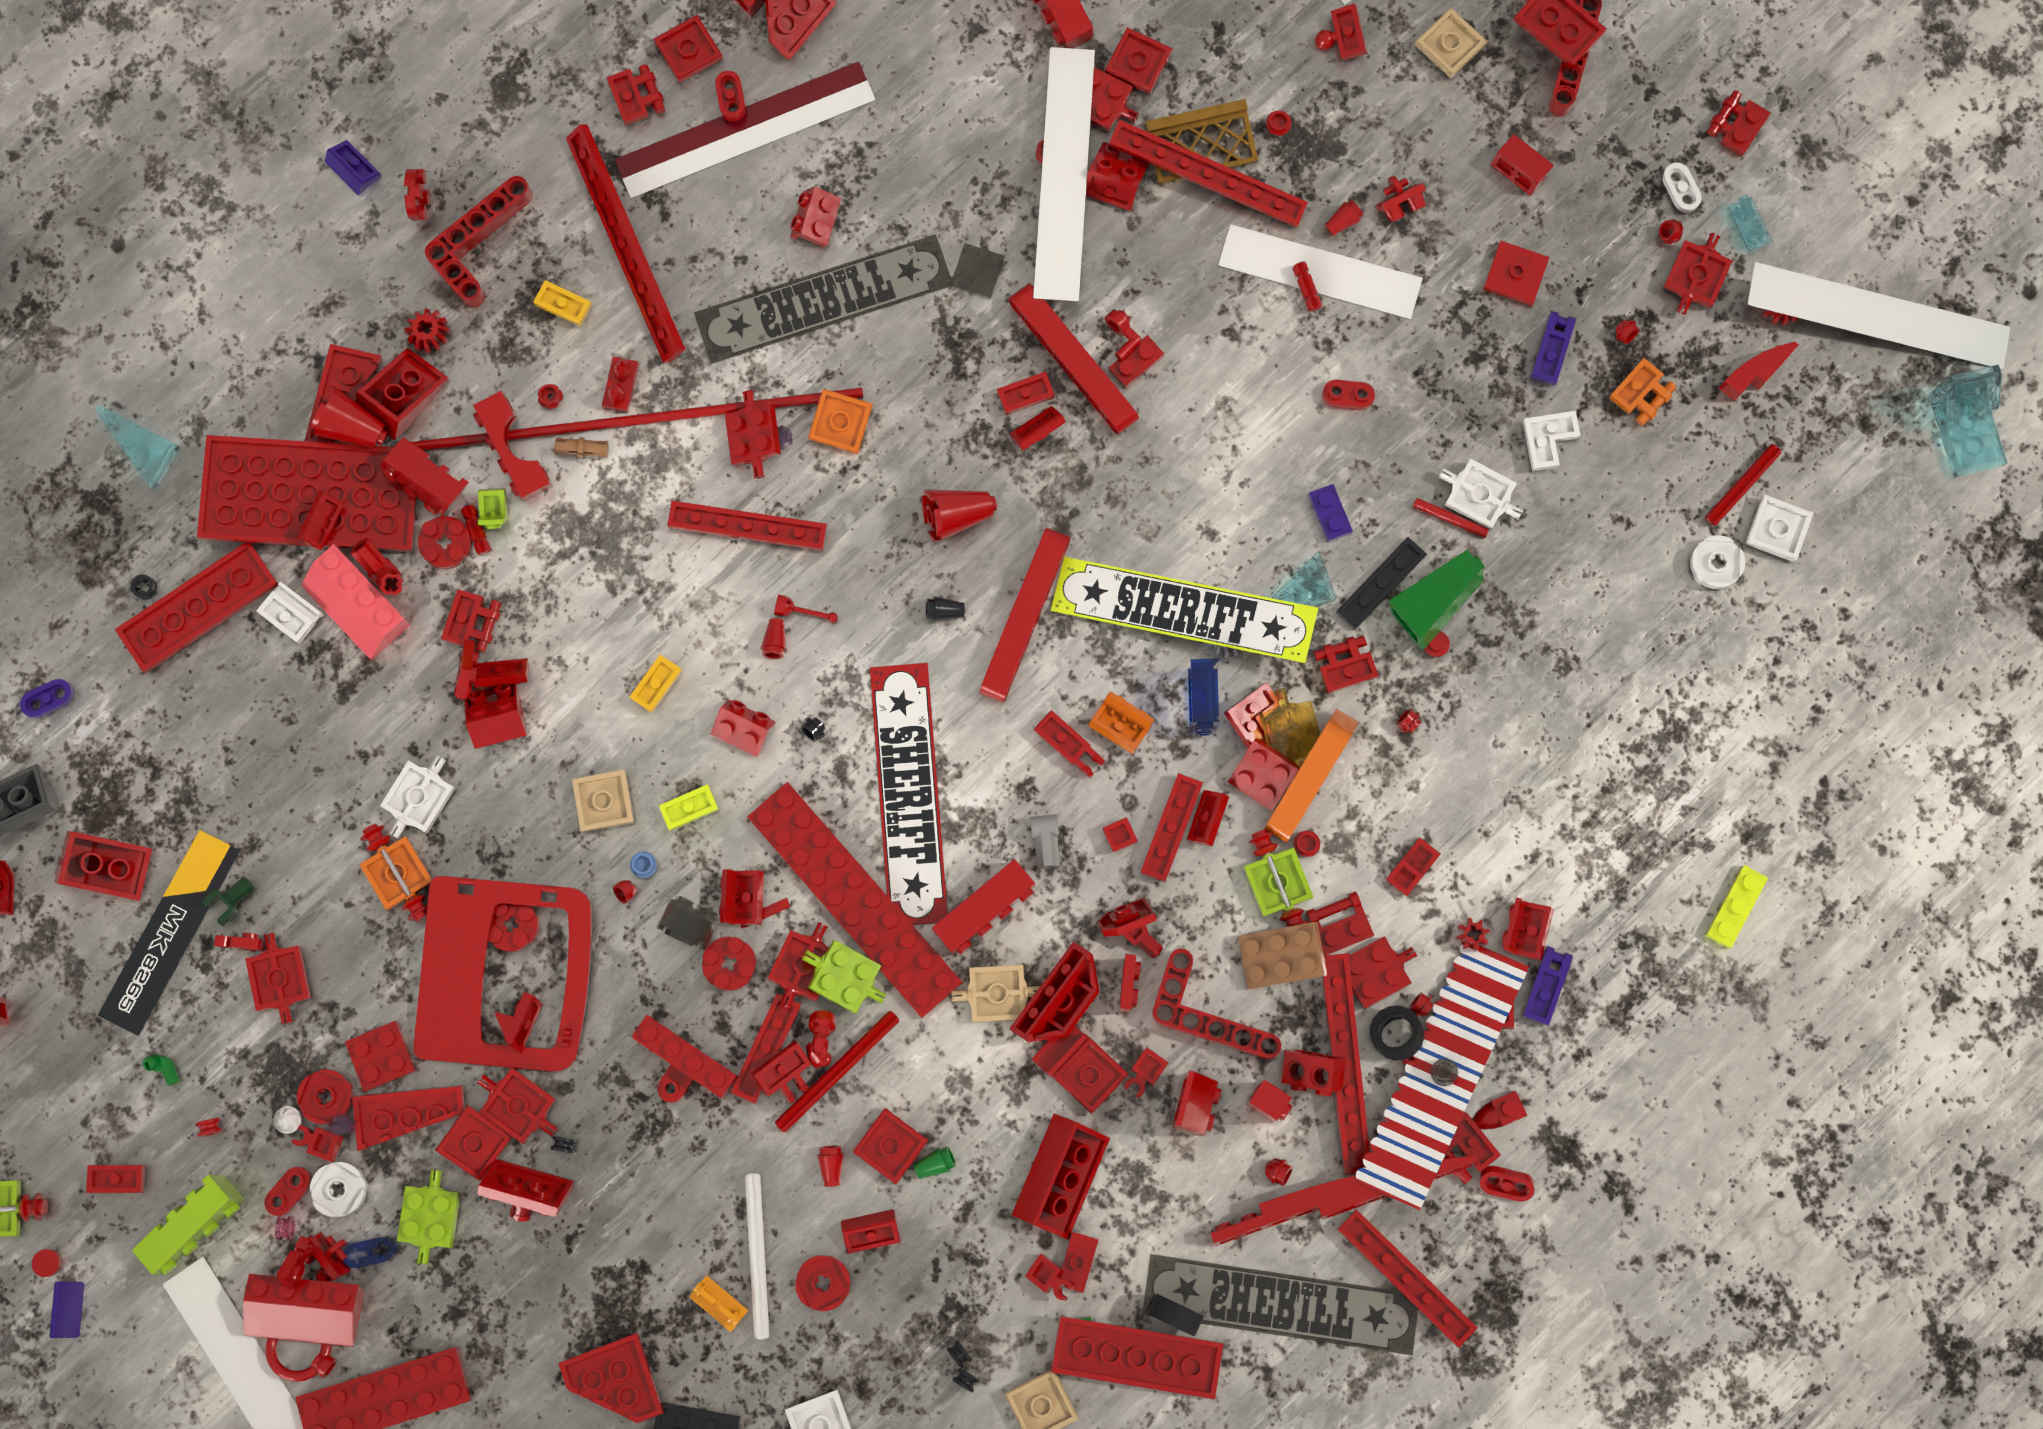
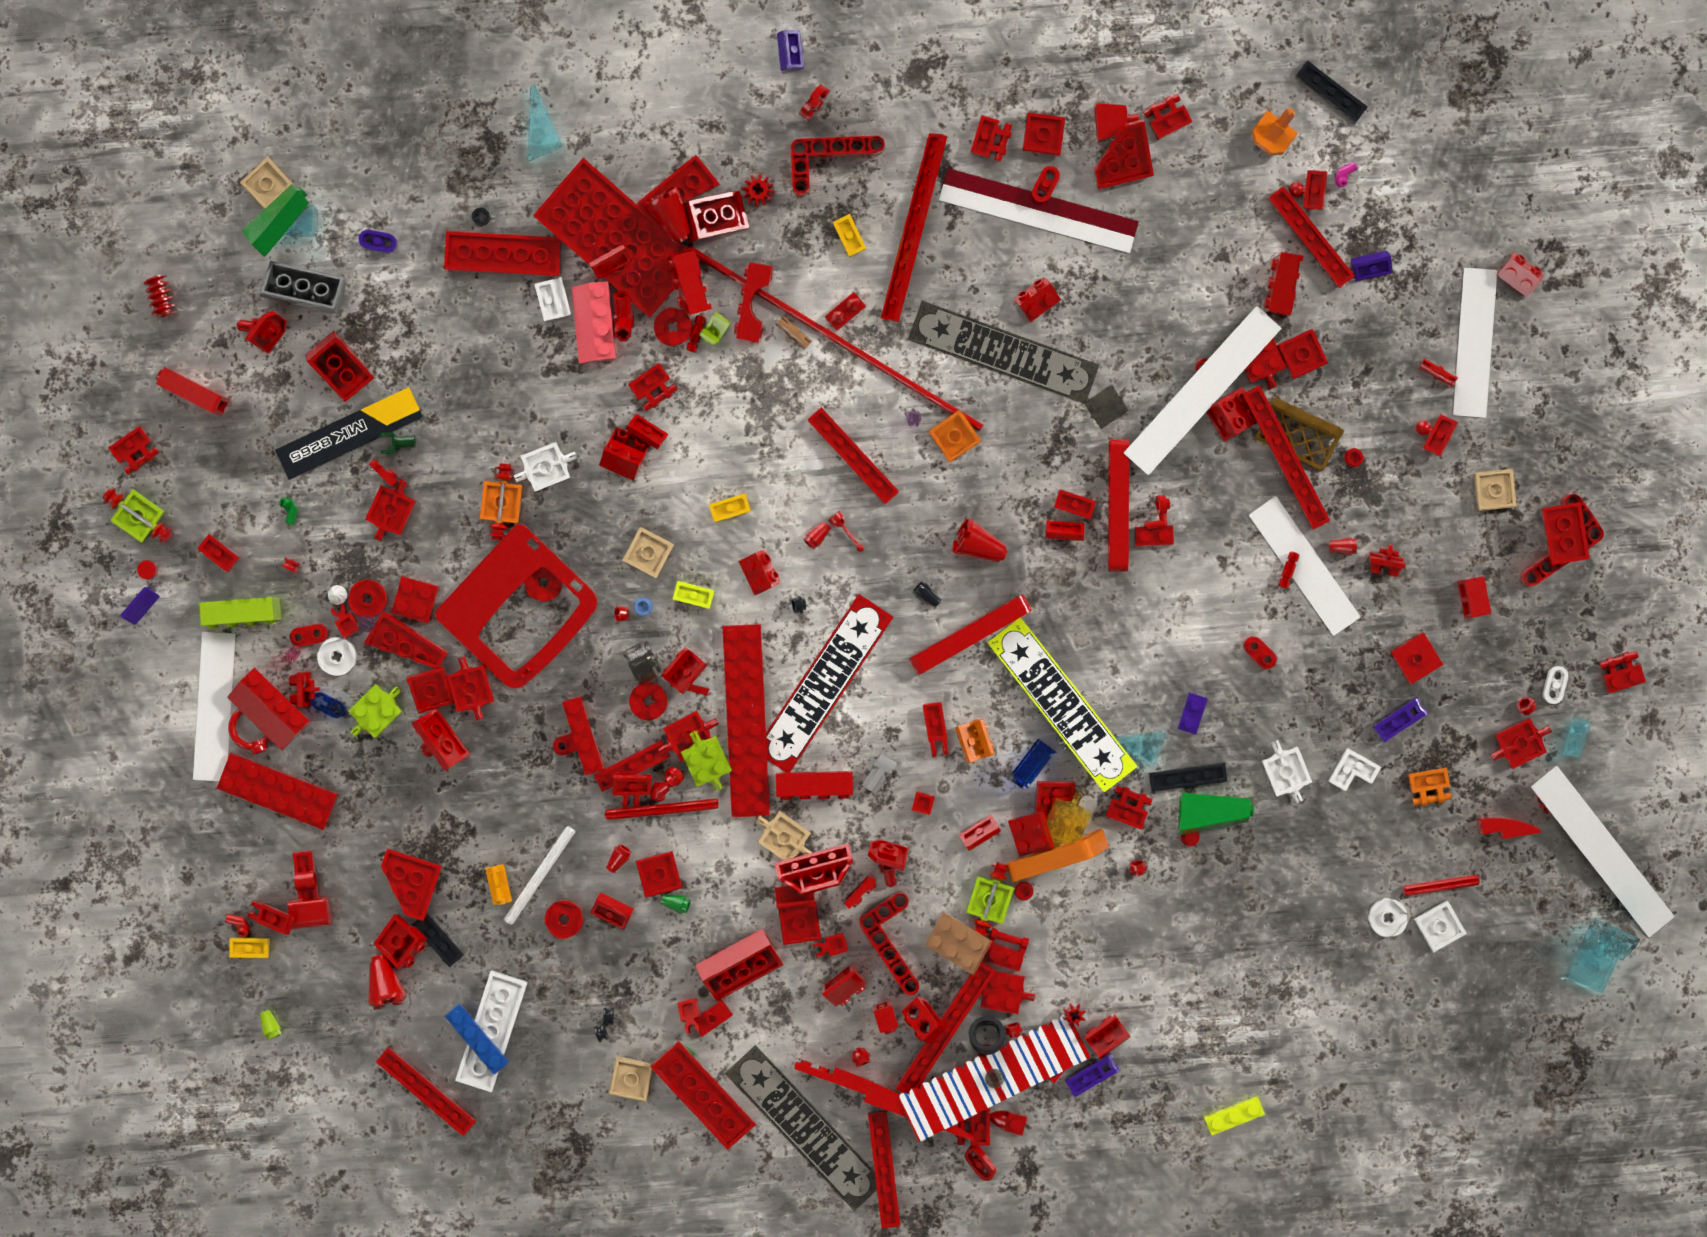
camera: 40 degrees right, 10 degrees up
red plate [276,1236,314,1289] -> none
red hinge [454,639,479,700] -> none
red slope [495,992,543,1053] -> none
red plate [537,384,563,409] -> none
black bush [550,1136,577,1154] -> none
red plate [725,390,781,479] -> none
red plate [1140,773,1203,883] -> none
black tyre [1147,1294,1204,1336] -> none
red slope [1386,837,1441,896] -> none
red bar [1413,498,1489,539] -> none
red plate [1615,320,1640,344] -> none

